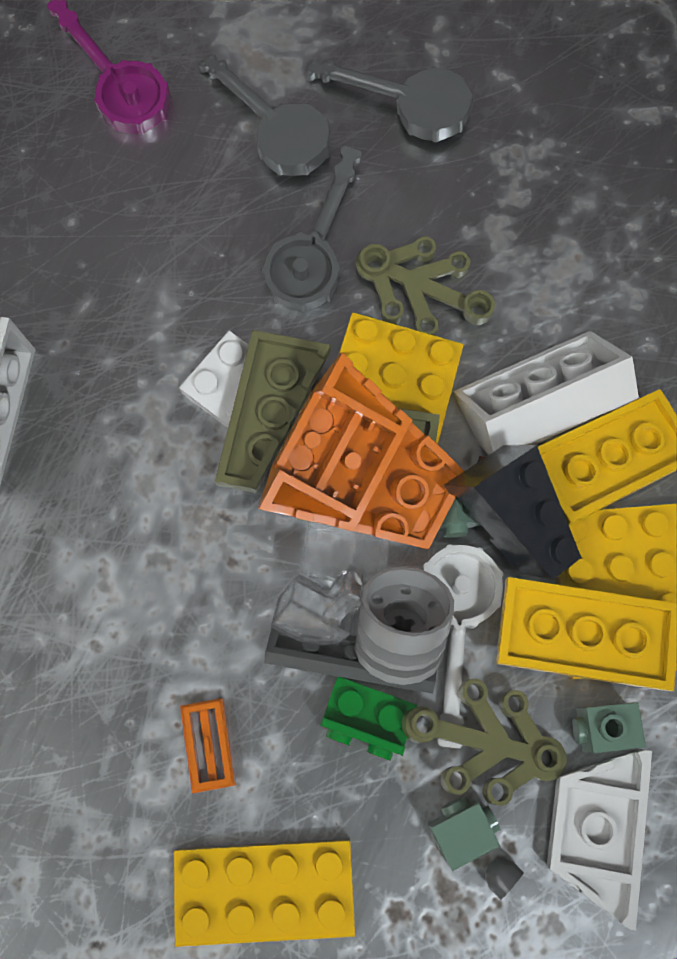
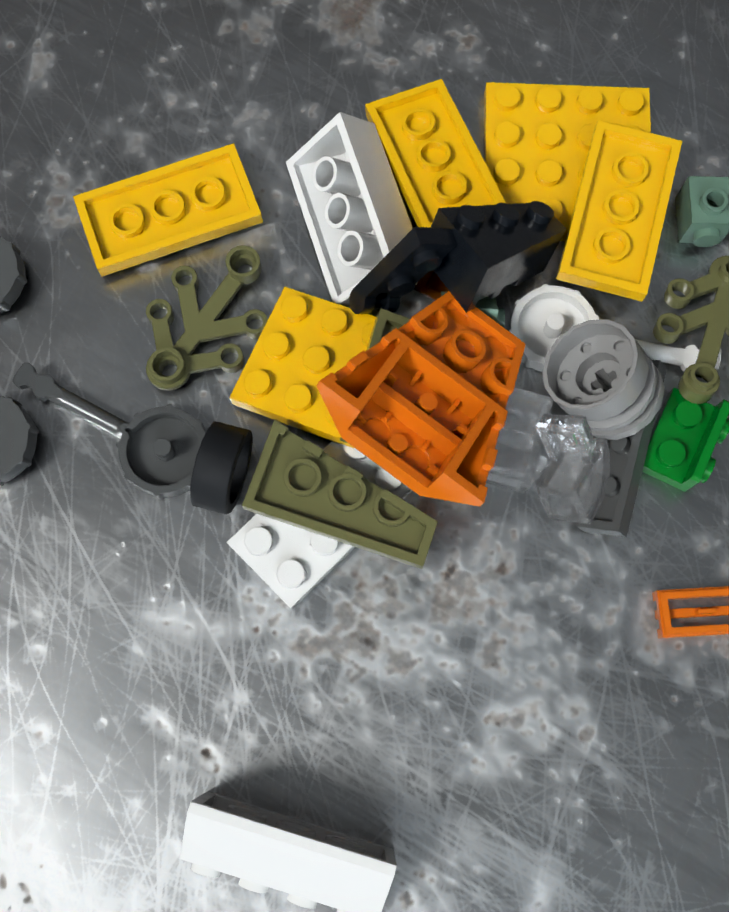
camera: 85 degrees left, 0 degrees up
none -> yellow plate [73,143,263,277]
none -> black tyre [190,422,253,514]
none -> black plate [349,227,457,314]

